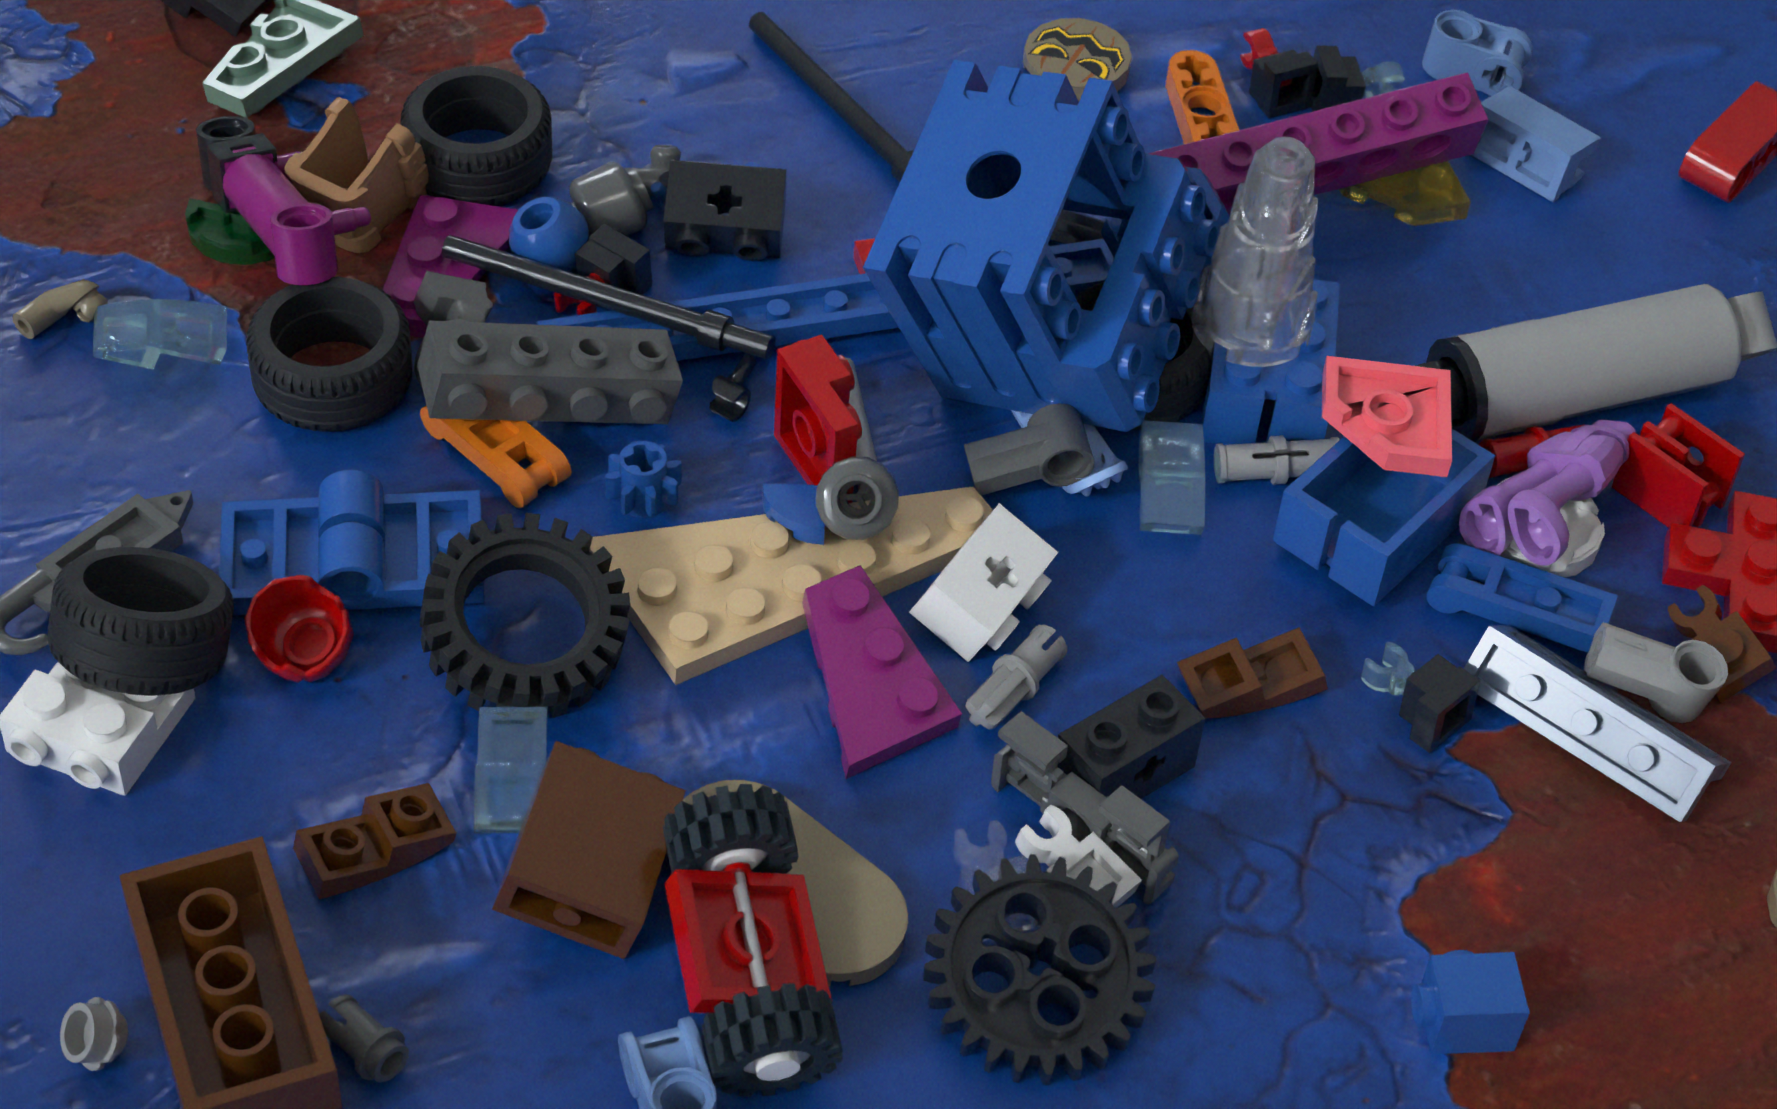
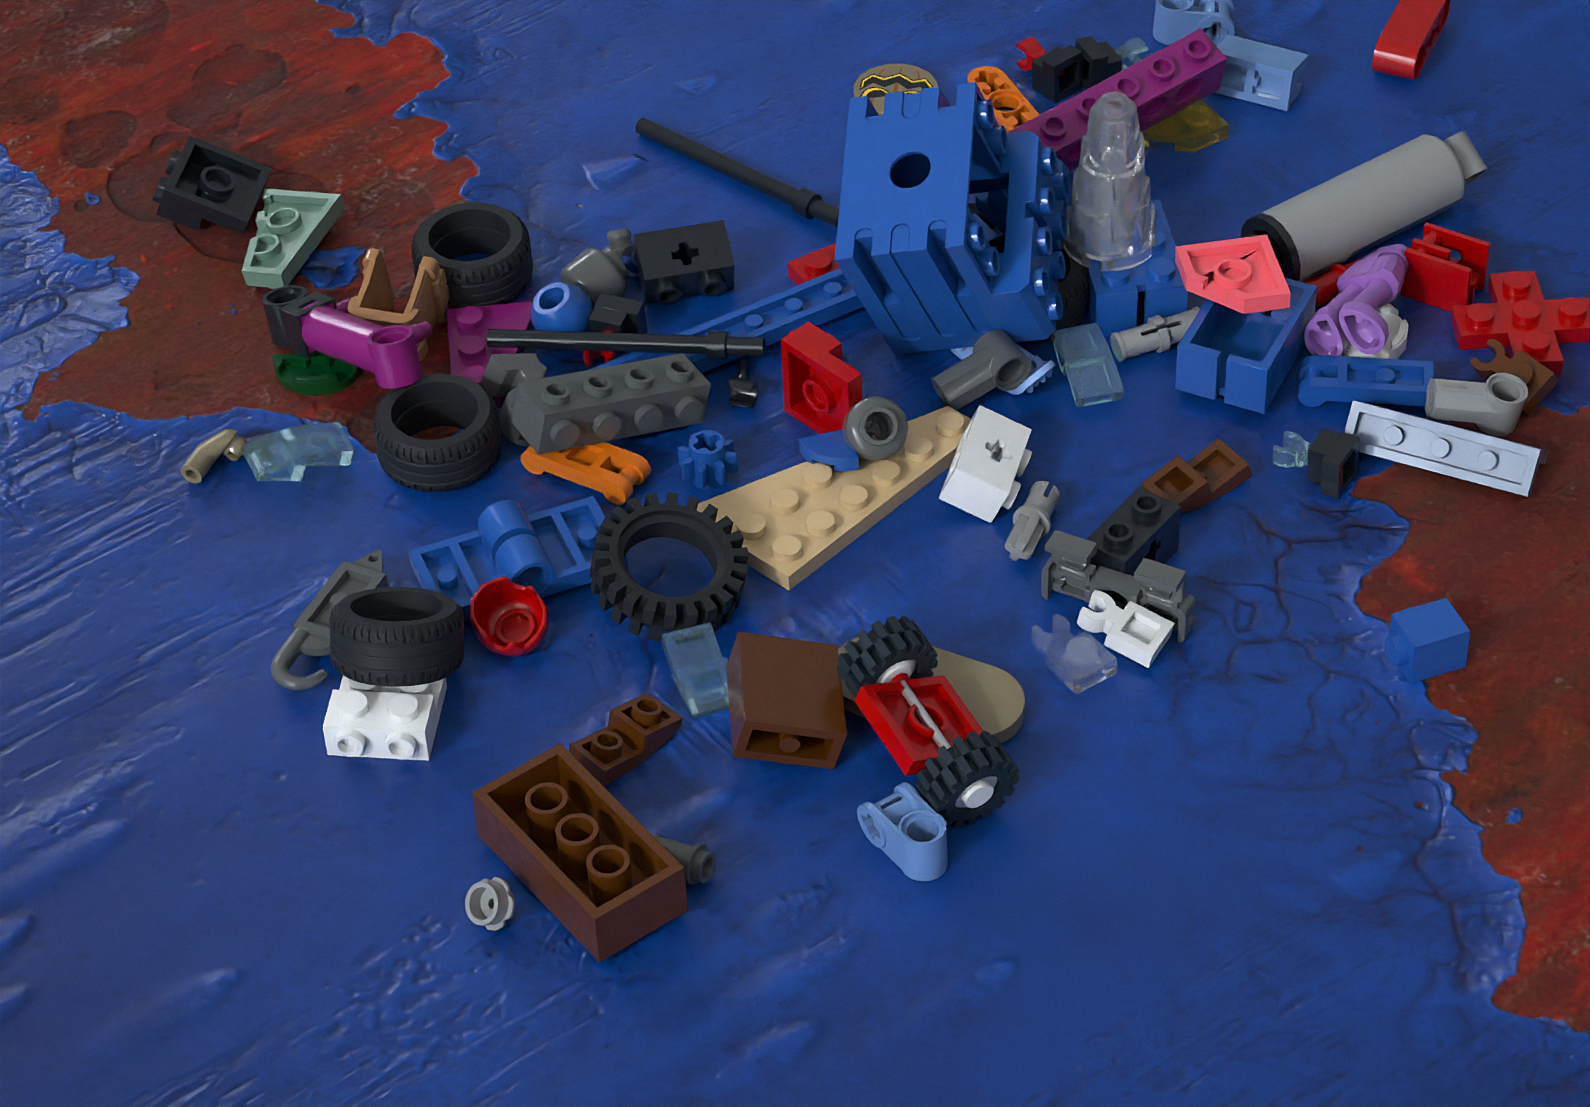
camera: 10 degrees left, 5 degrees down
magenta wing [802,565,962,779] -> none
black gear [923,854,1156,1085] -> none

